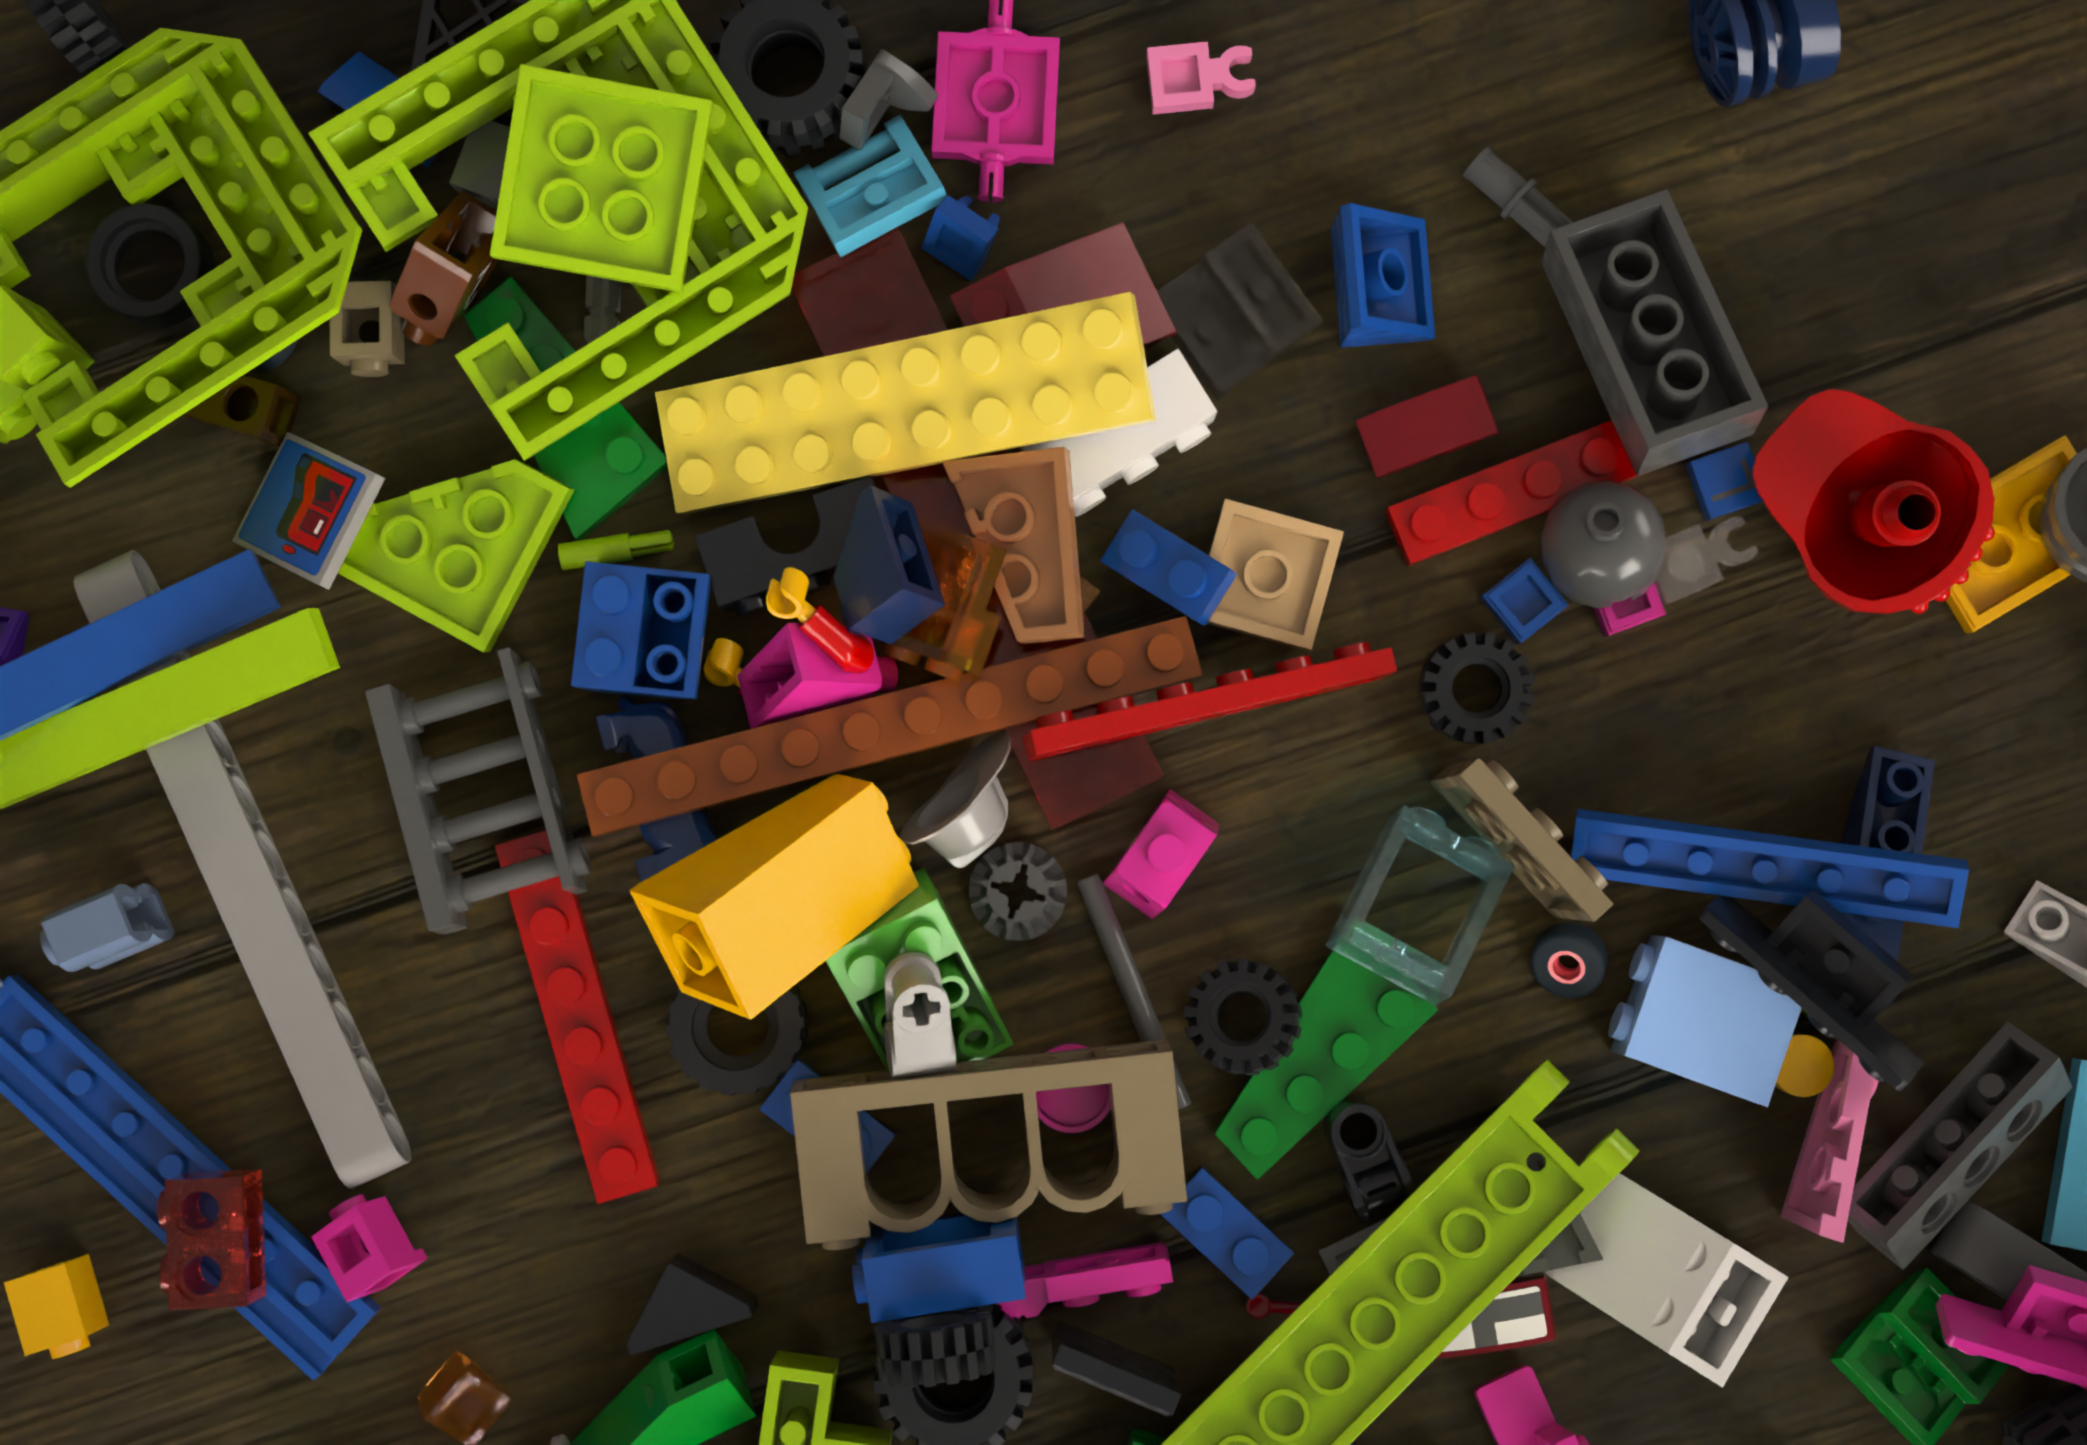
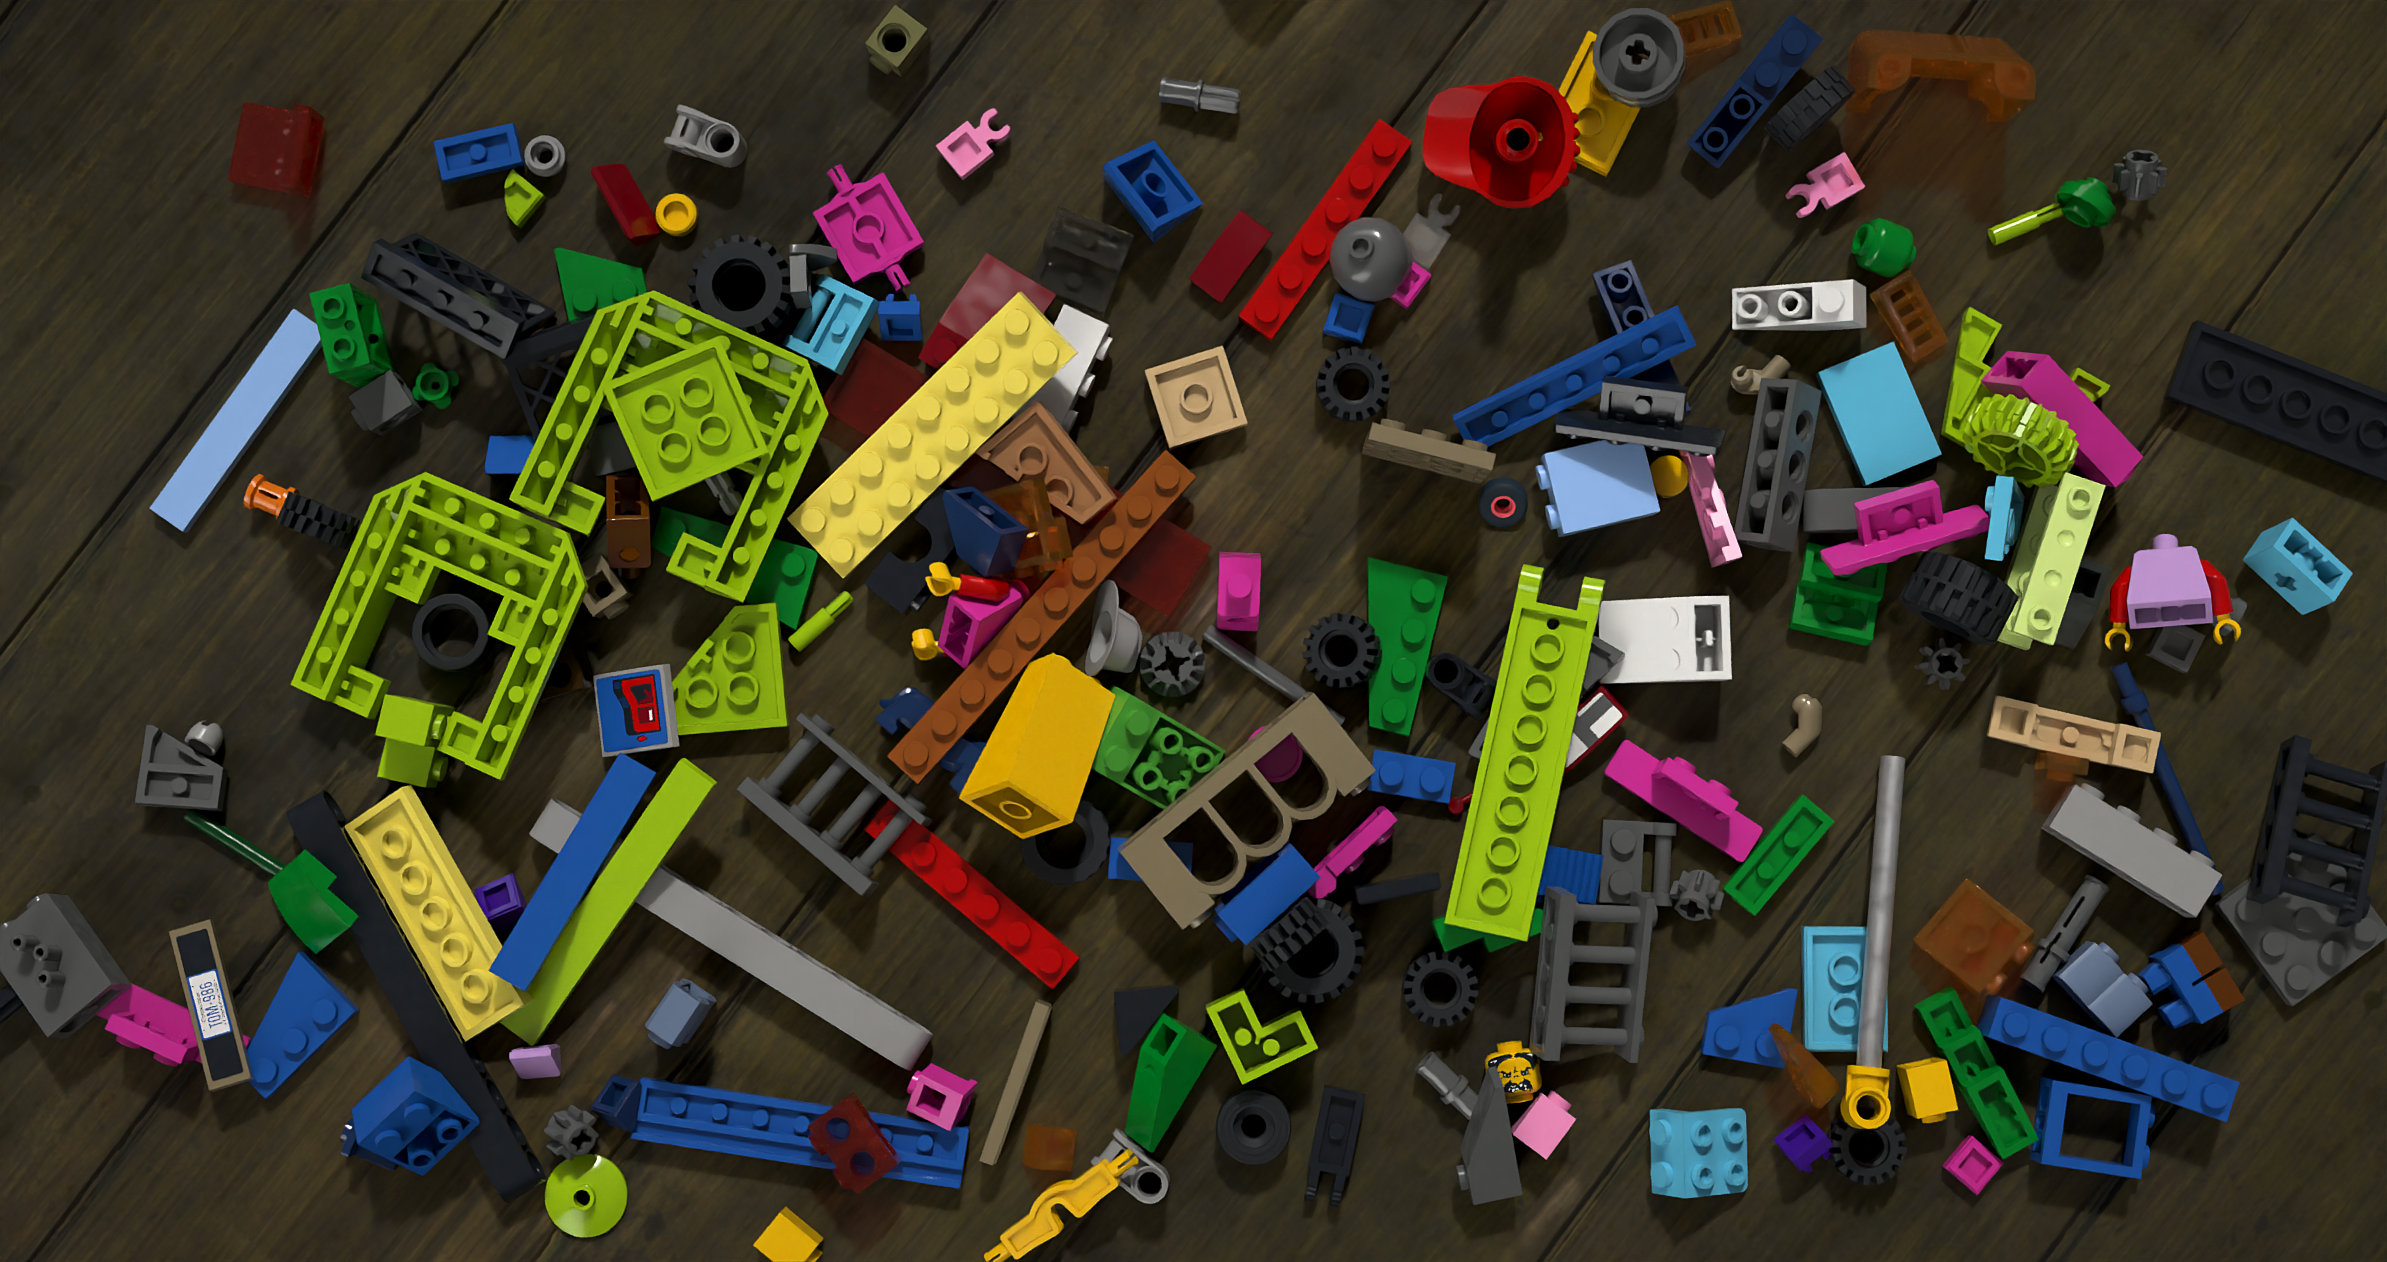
camera: 30 degrees left, 0 degrees up
blue slope [571,561,711,700] -> none
light grey piece [883,952,956,1079] -> none
red plate [1022,642,1397,761] -> none
blue plate [1100,509,1237,626] -> none
clear light blue window [1325,805,1515,1005] -> none
dark grey brick [1542,189,1769,476] -> none
blue tile [1685,442,1763,522] -> none
none -> dark tan tile [979,999,1052,1166]
none -> dark tan arm [1731,355,1791,395]

